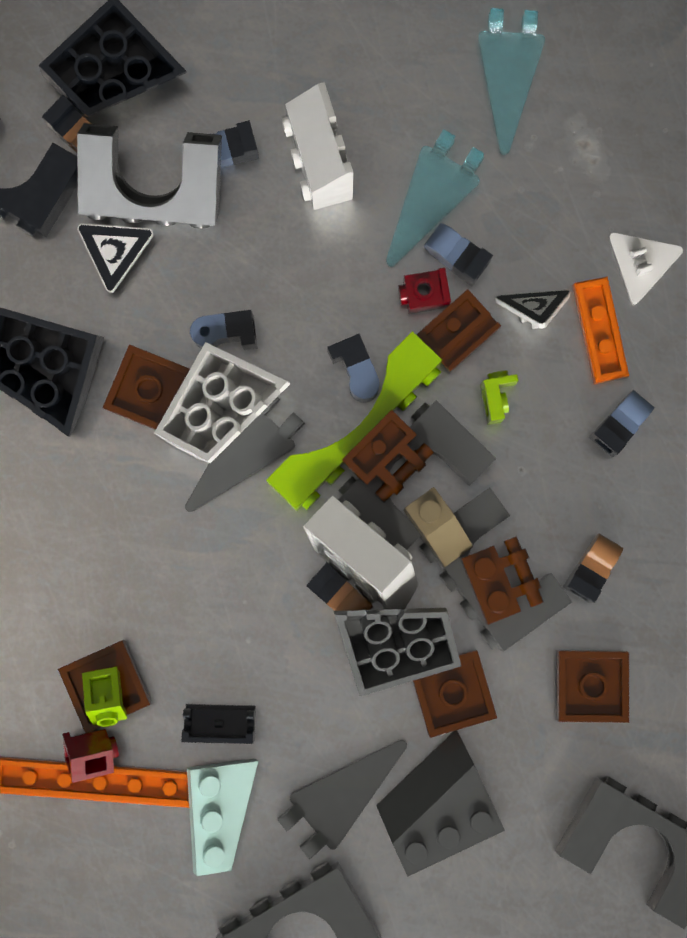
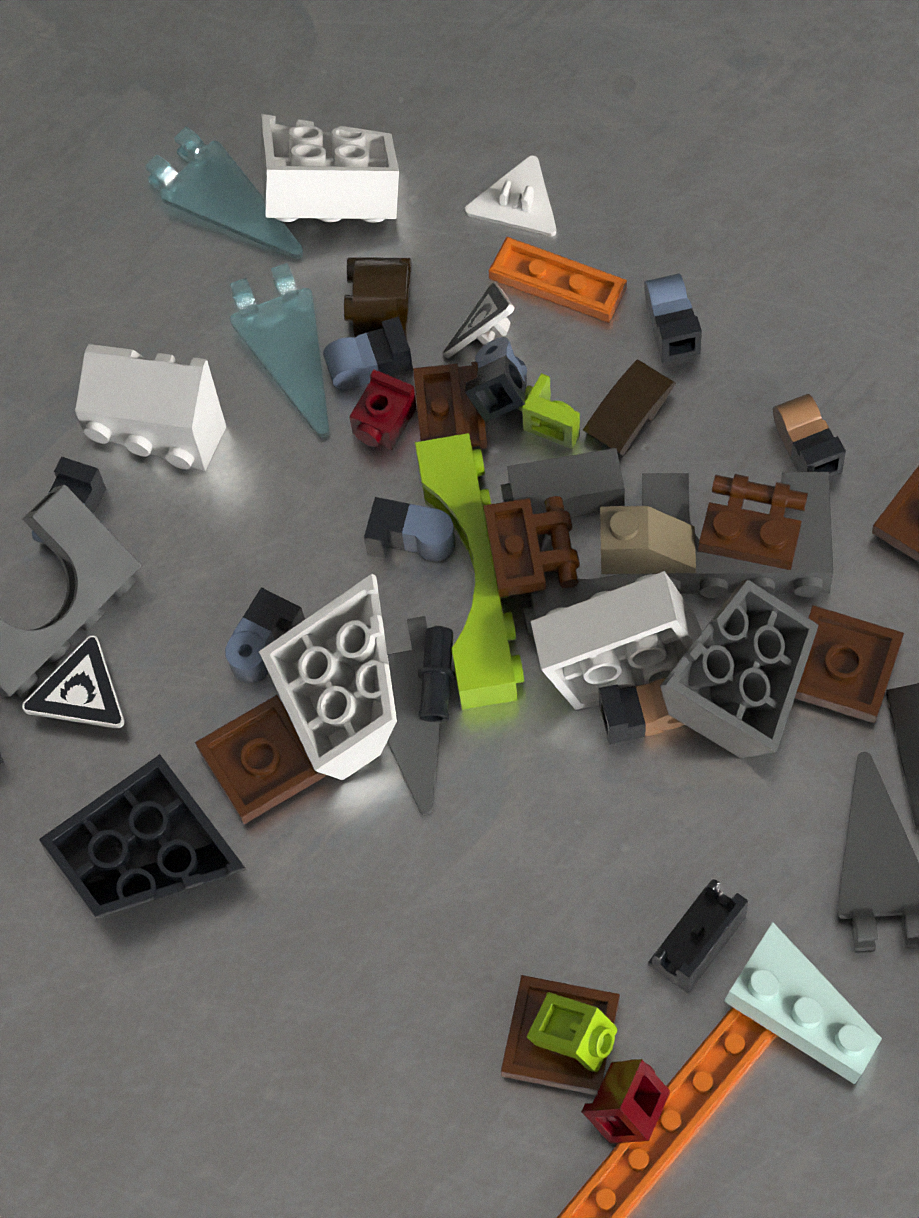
camera: 45 degrees left, 20 degrees down
none -> white wedge [261,114,399,223]
none -> dark brown cylinder [344,257,412,339]
none -> black axle [418,626,456,722]
none -> black leg [465,337,527,423]
none -> dark brown slope [583,359,676,456]

